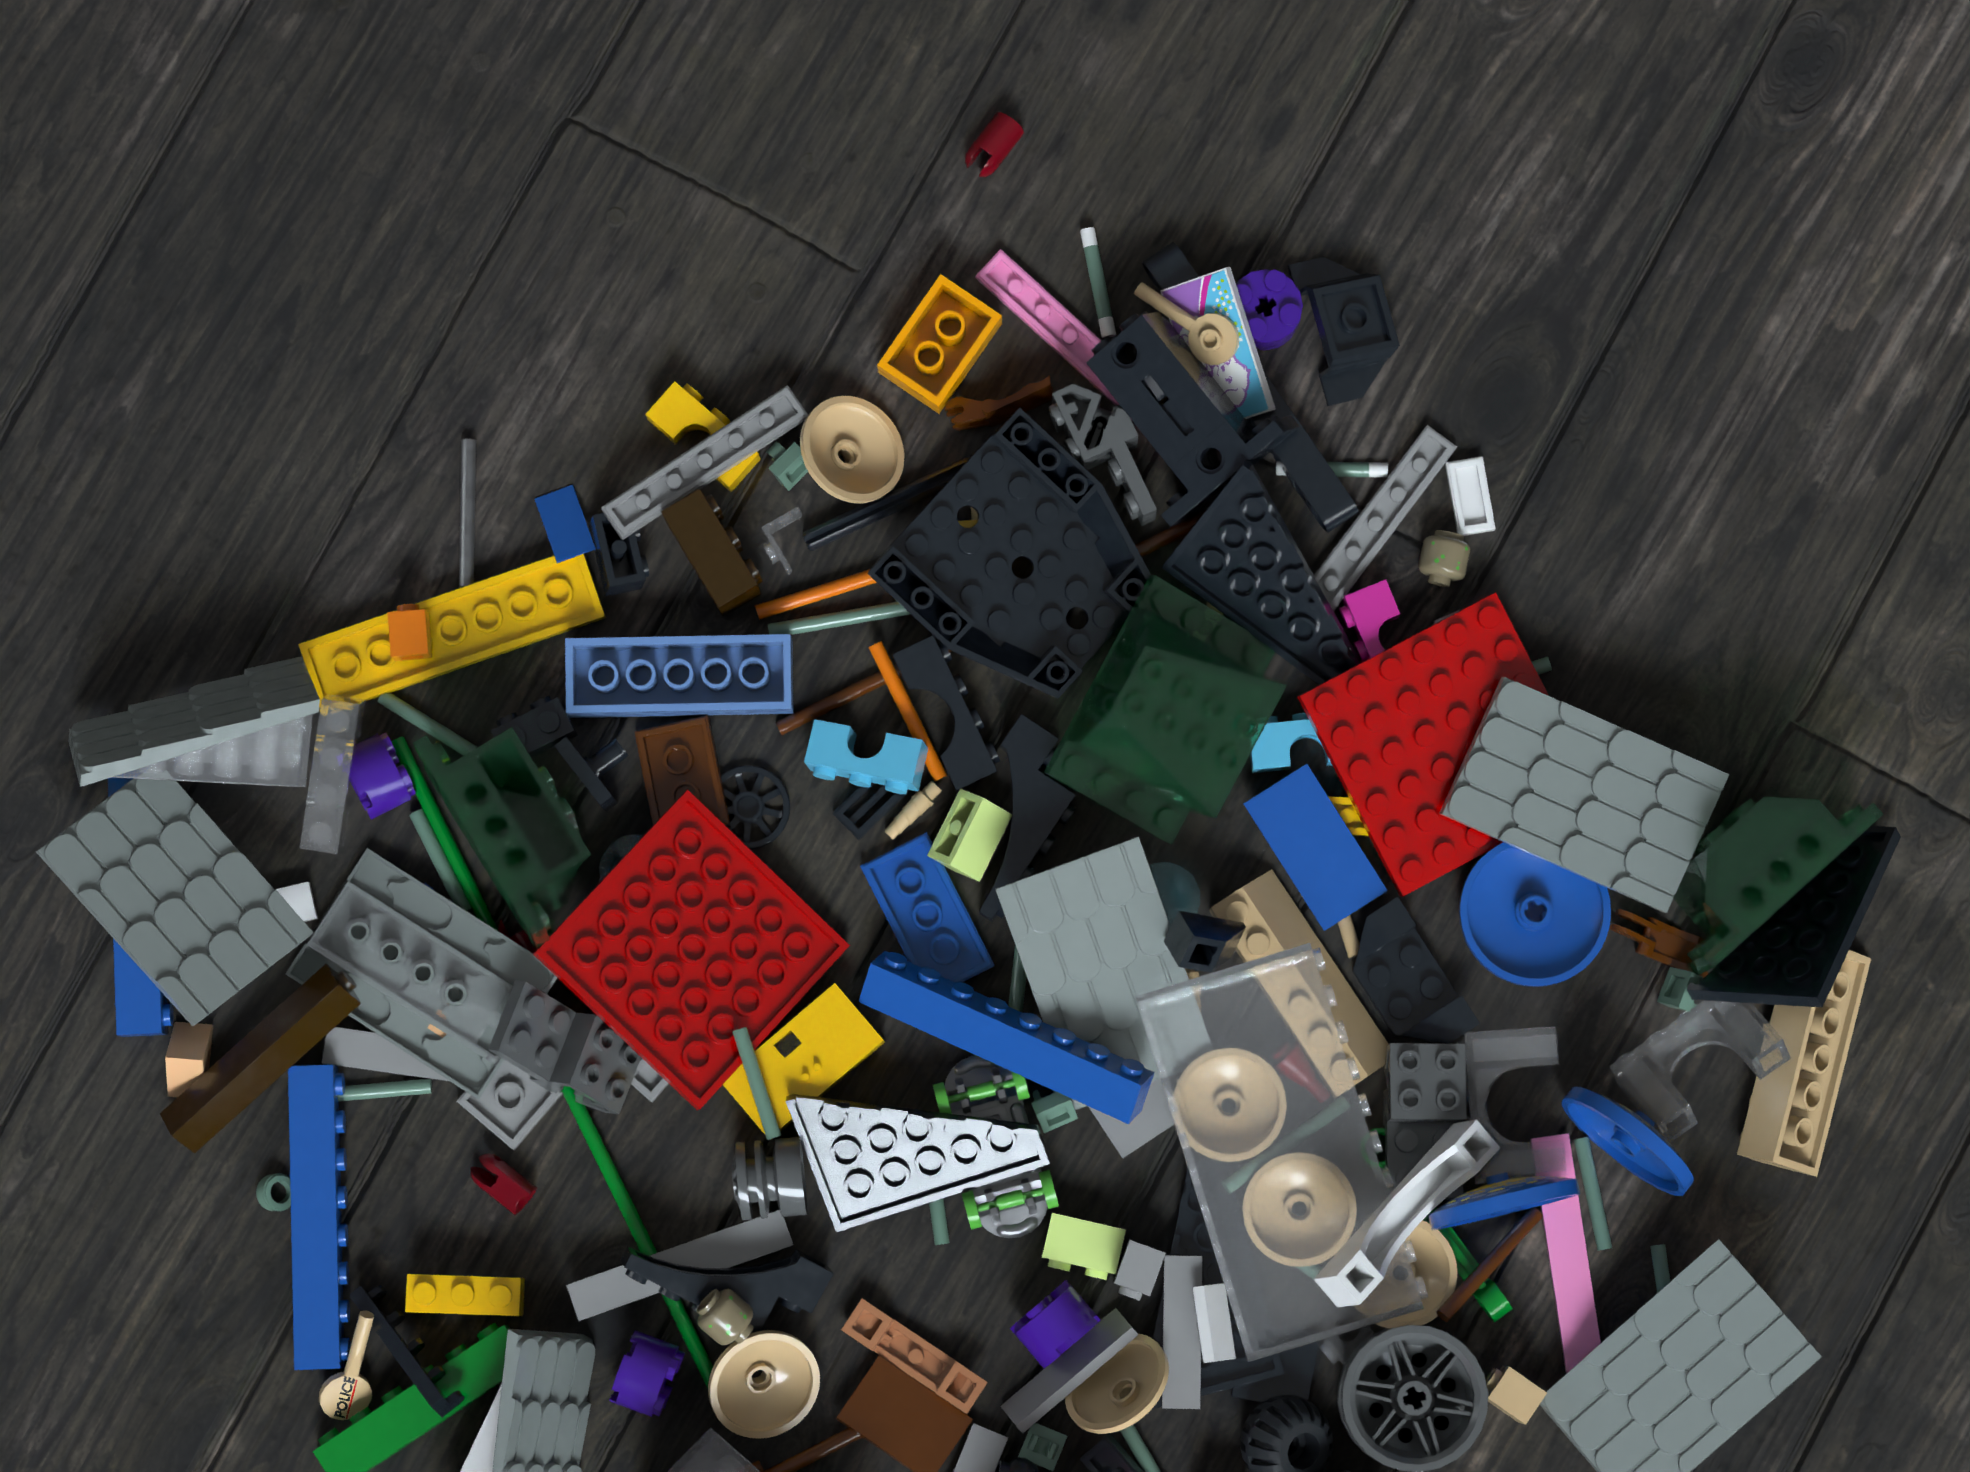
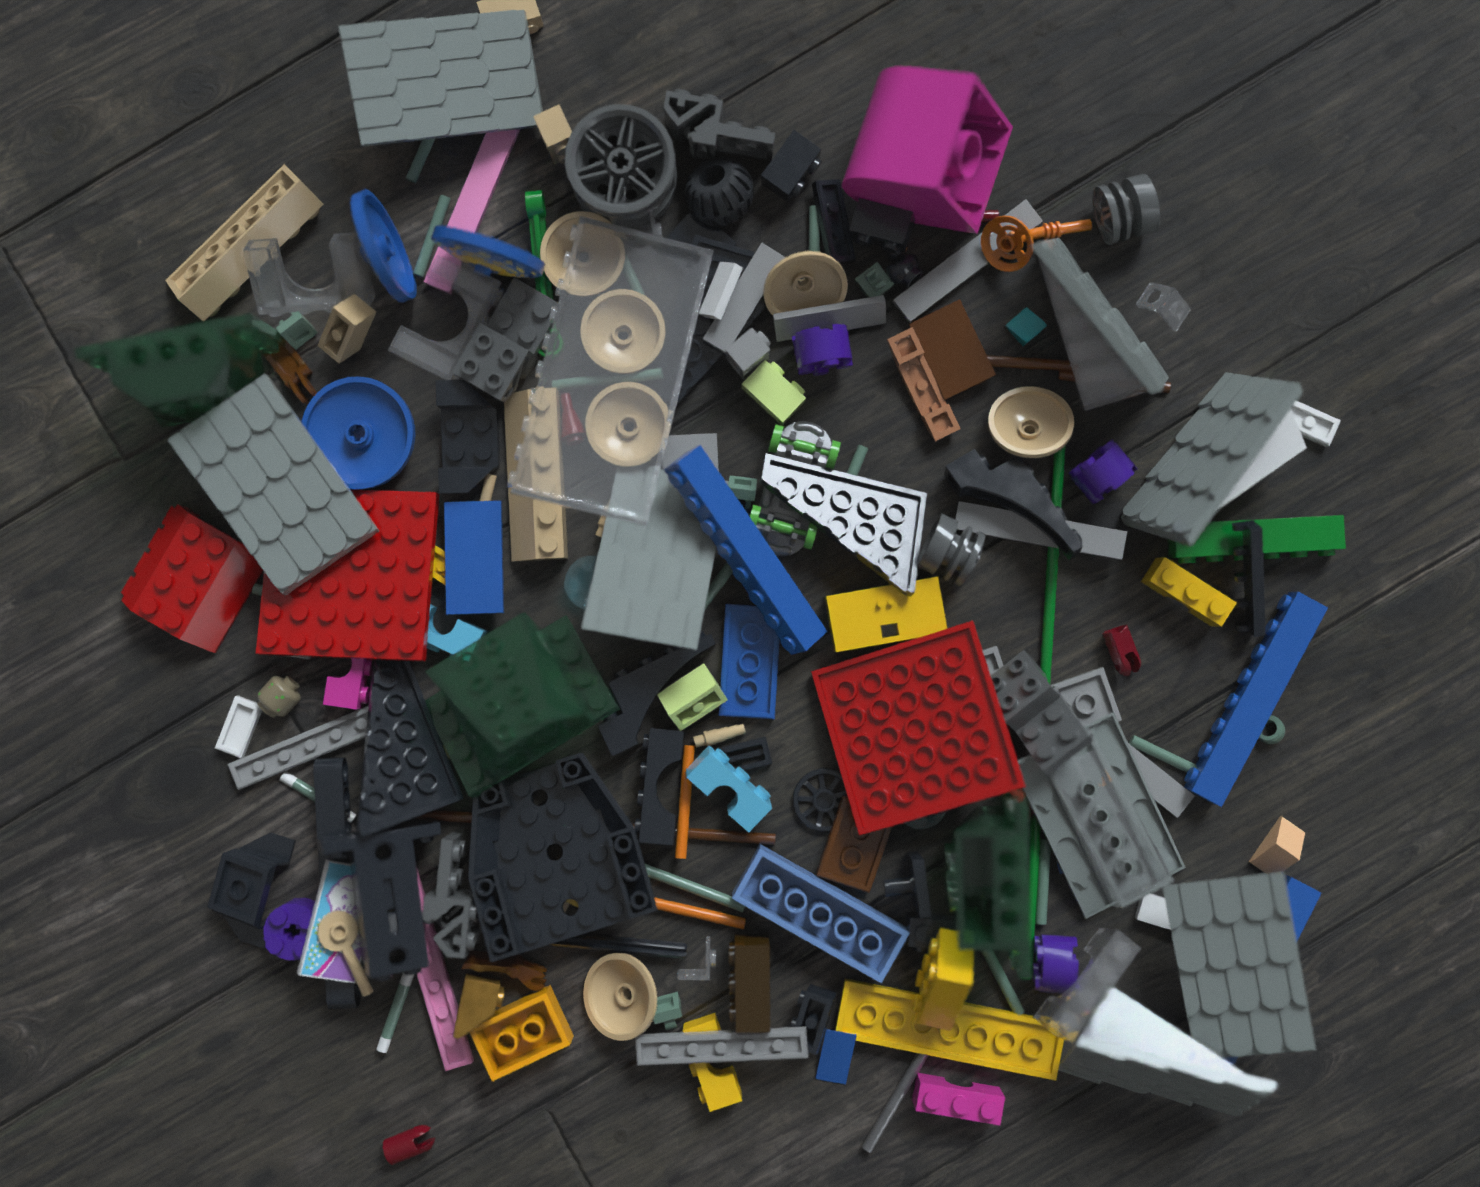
camera: 155 degrees left, 5 degrees up
dark brown brick [160,964,361,1153] -> none
tan piece [319,1311,374,1420] -> none
orange brick [387,604,432,661] -> none
dark tan head [696,1289,754,1345] -> none
sand green bar [732,1027,781,1140] -> none
black slope [1164,910,1246,973] -> none
white arch [1314,1119,1500,1307] -> none
reddish brown bar [1436,1207,1543,1322] -> none
black wing [1687,826,1901,1008] -> none
none -> red slope [121,504,264,653]
none -> tan brick [318,294,376,363]
none -> pearl gold slope [453,973,504,1039]
none -> dark pink arch [912,1073,1005,1125]
none -> yellow brick [913,928,974,1031]

